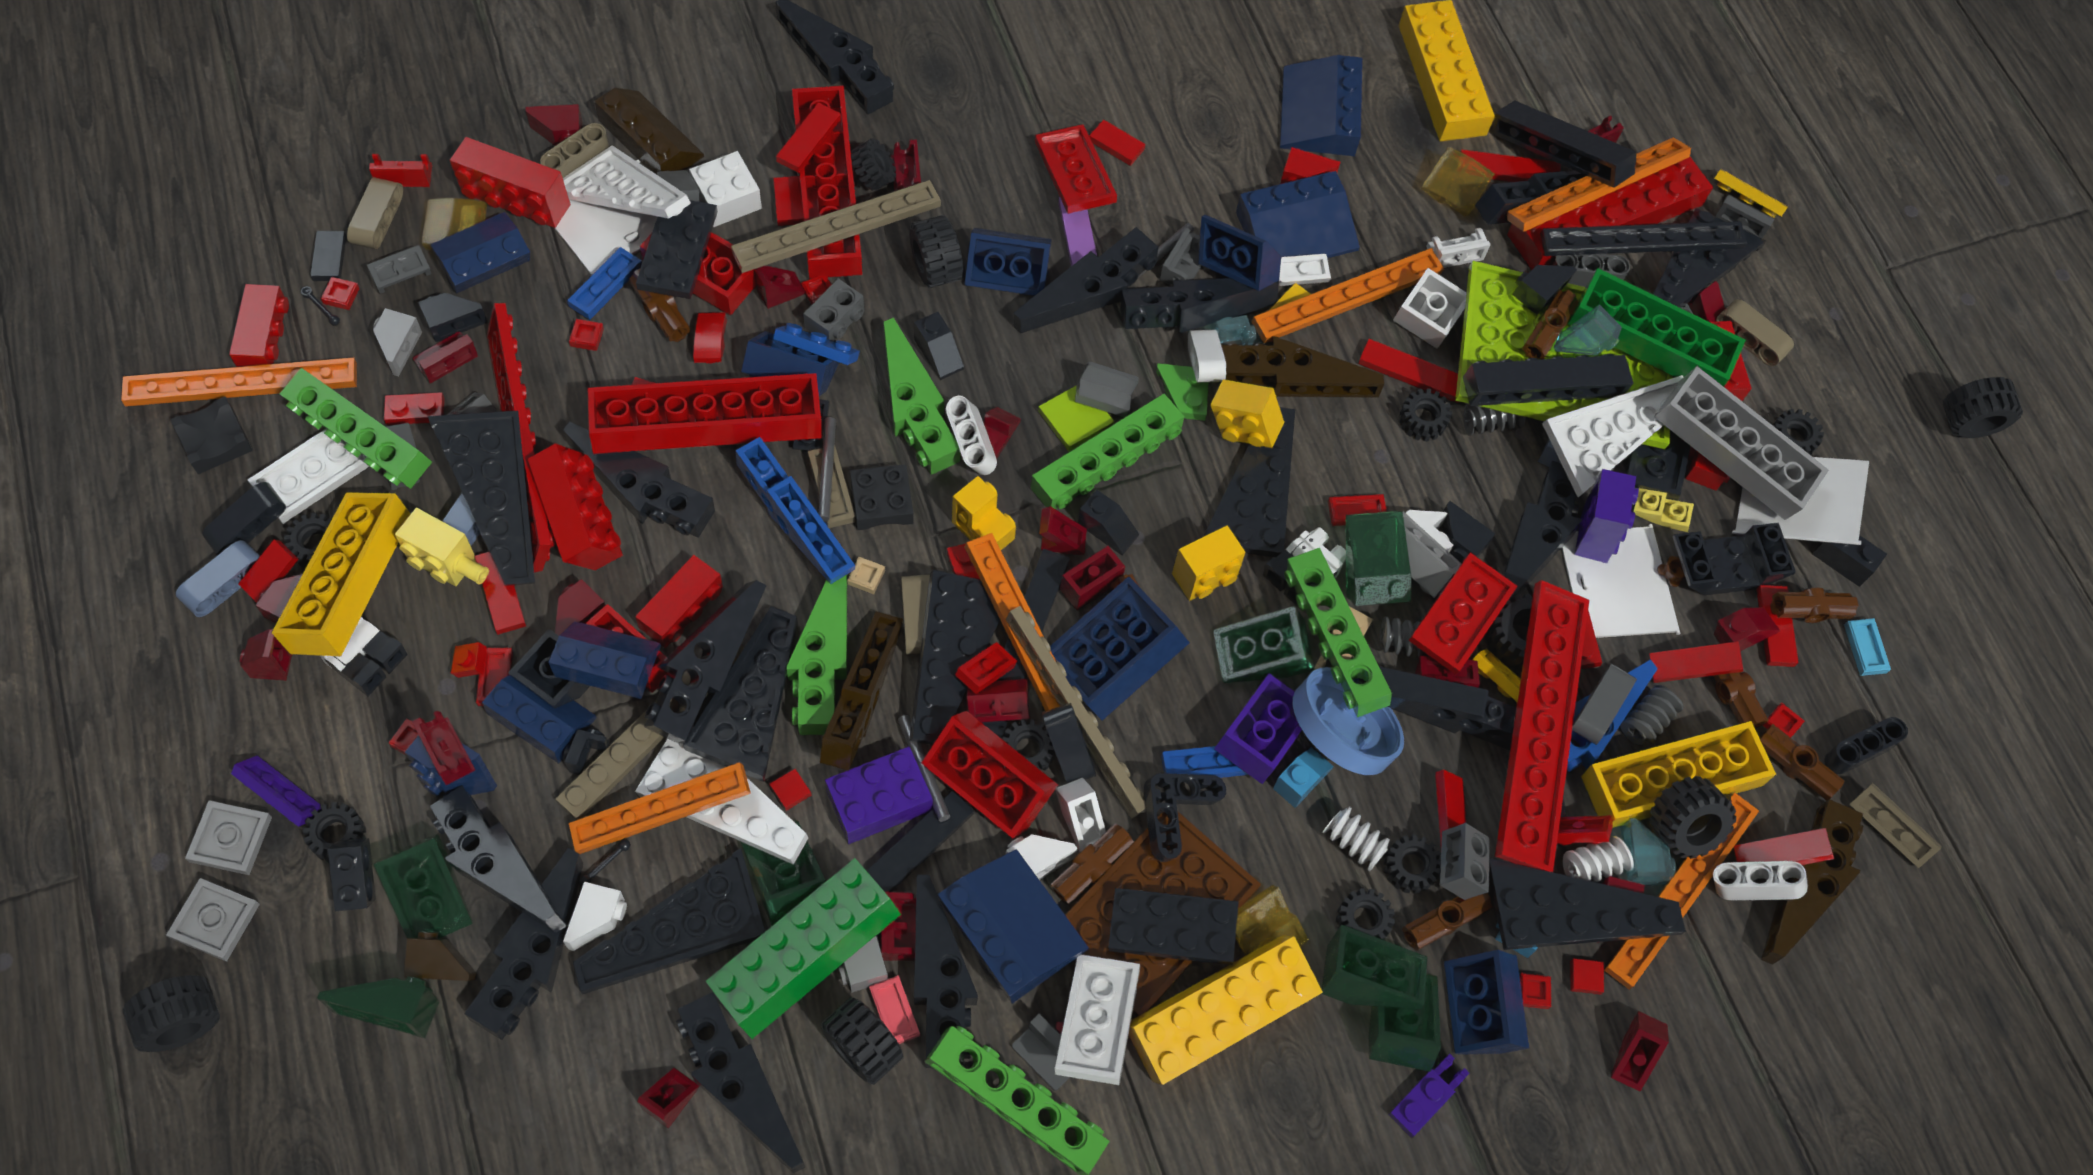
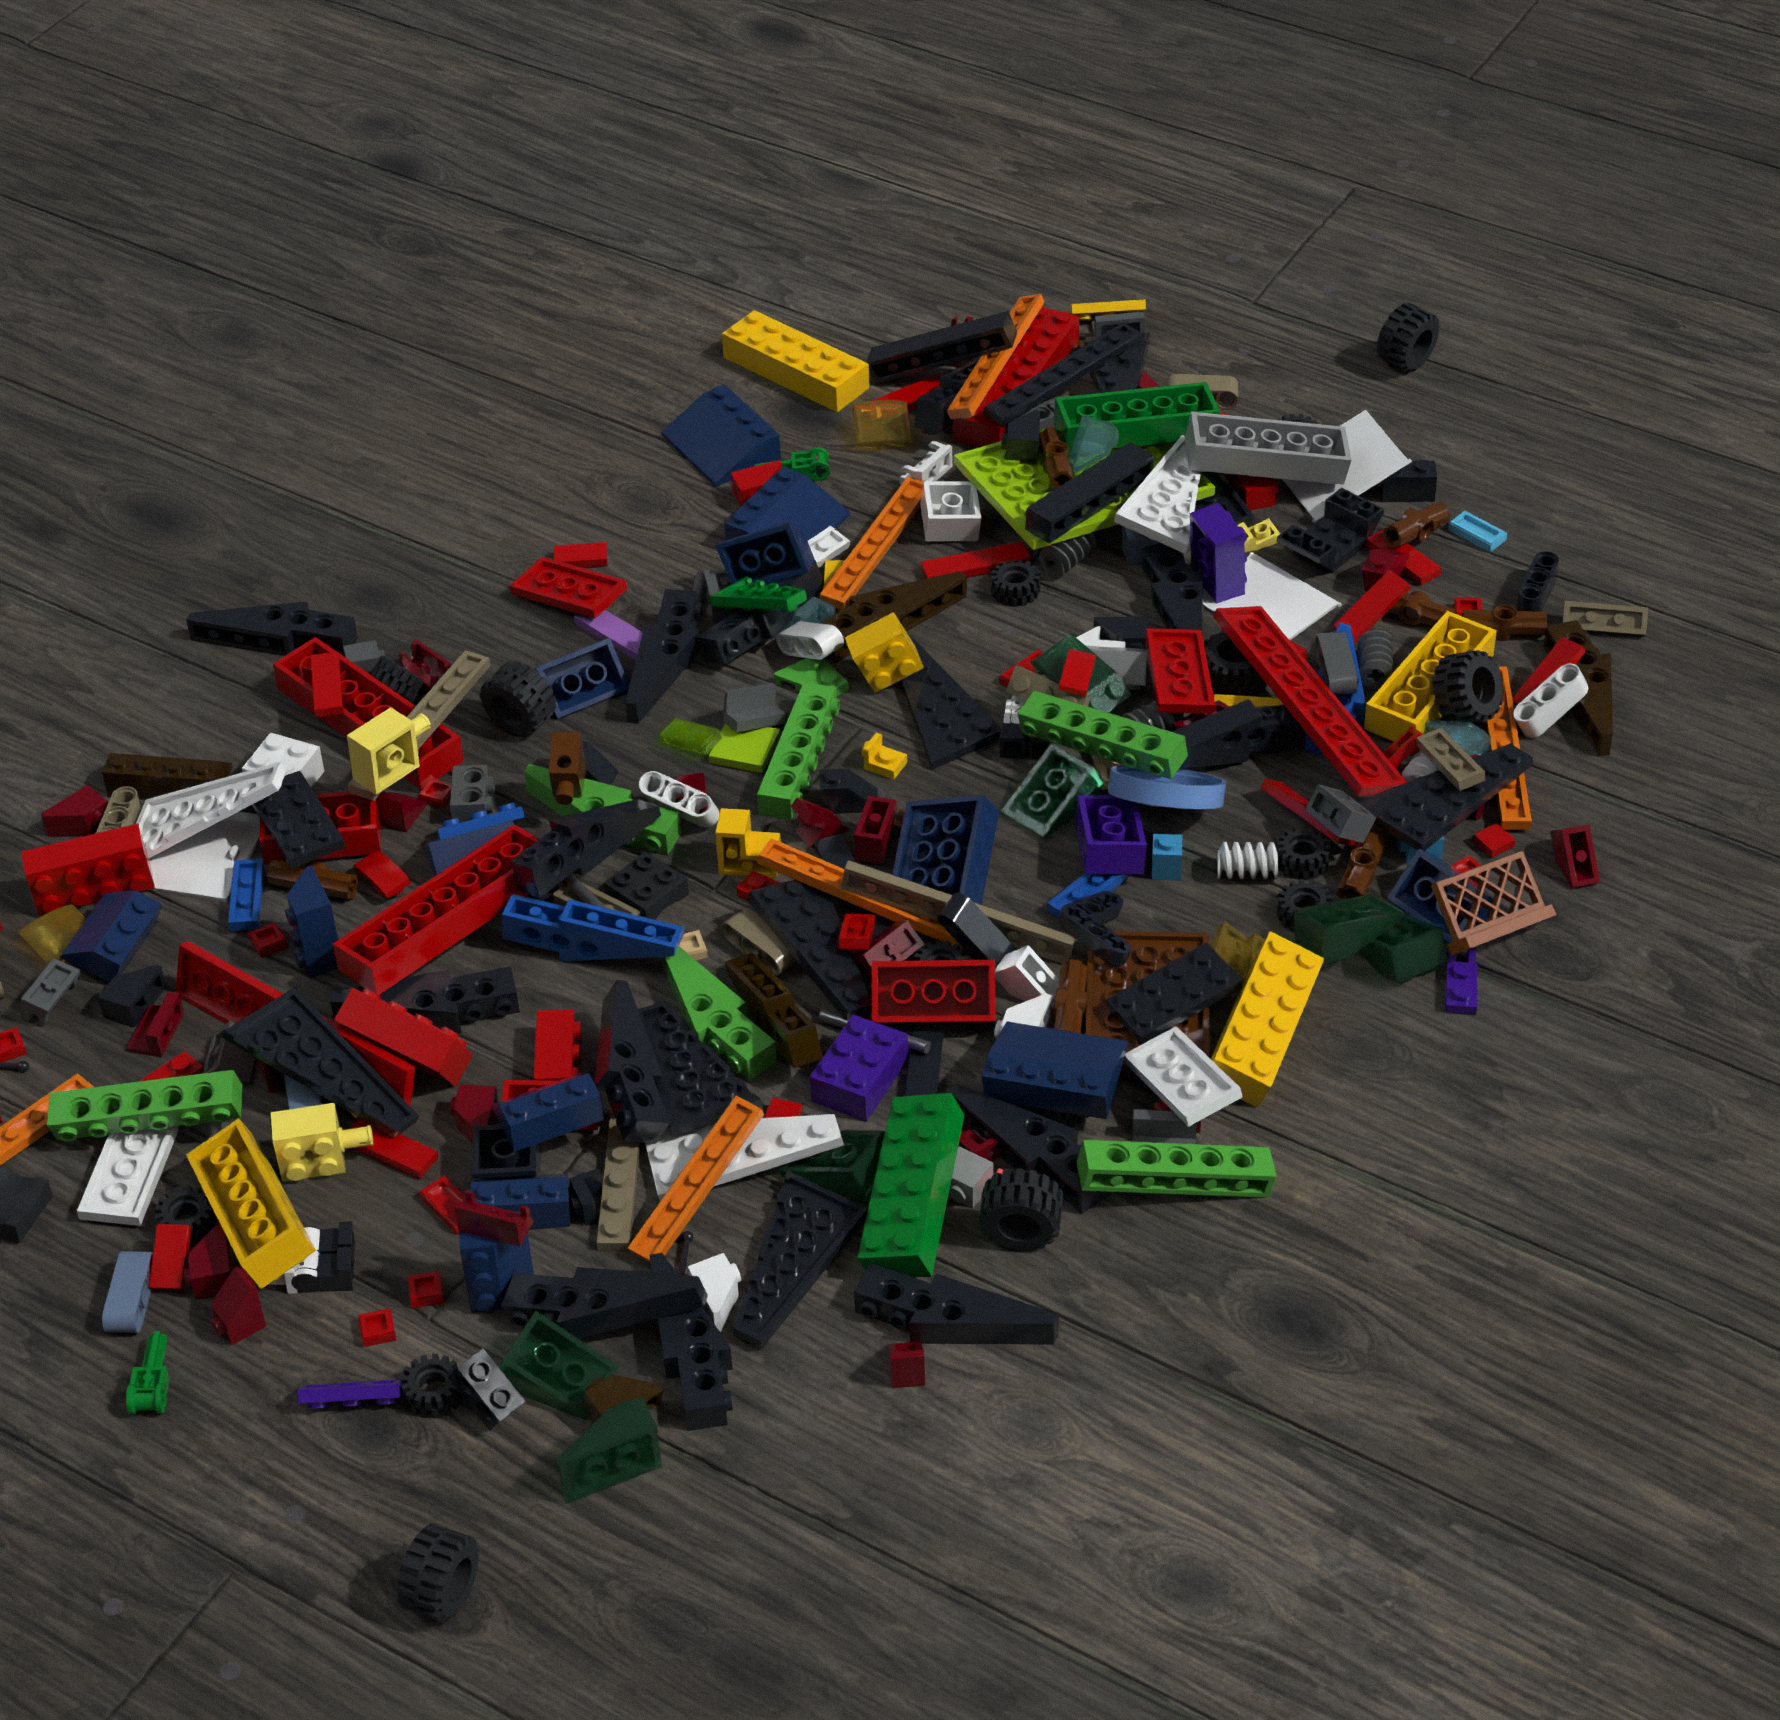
camera: 30 degrees left, 20 degrees down
light grey plate [166,878,260,962] -> none
light grey plate [185,801,272,875] -> none
black beam [202,482,286,556] -> none
light grey slope [373,308,422,377] -> none
red plate [451,642,486,678] -> none
red tile [774,176,804,226] -> none
yellow brick [1172,525,1246,601] -> none
reddish brown plate [1657,556,1686,587] -> none
none -> green connector [126,1331,170,1415]
none -> dark blue slope [285,865,338,978]
none -> dark grey brick [343,640,385,678]
none -> light yellow brick [347,707,431,795]
none -> red tile [358,1308,397,1347]
none -> black brick [511,799,661,898]
none -> reddish brown torso [549,732,586,805]
none -> clear neon green plate [660,718,722,755]
none -> green wing [709,577,807,613]
none -> green connector [754,447,830,481]
none -> yellow bracket [861,732,907,780]
none -> dark tan plate [1005,666,1091,707]
none -> red slope [1058,648,1096,697]
none -> dark tan plate [1416,727,1485,791]
none -> dark orange fence [1431,851,1556,955]

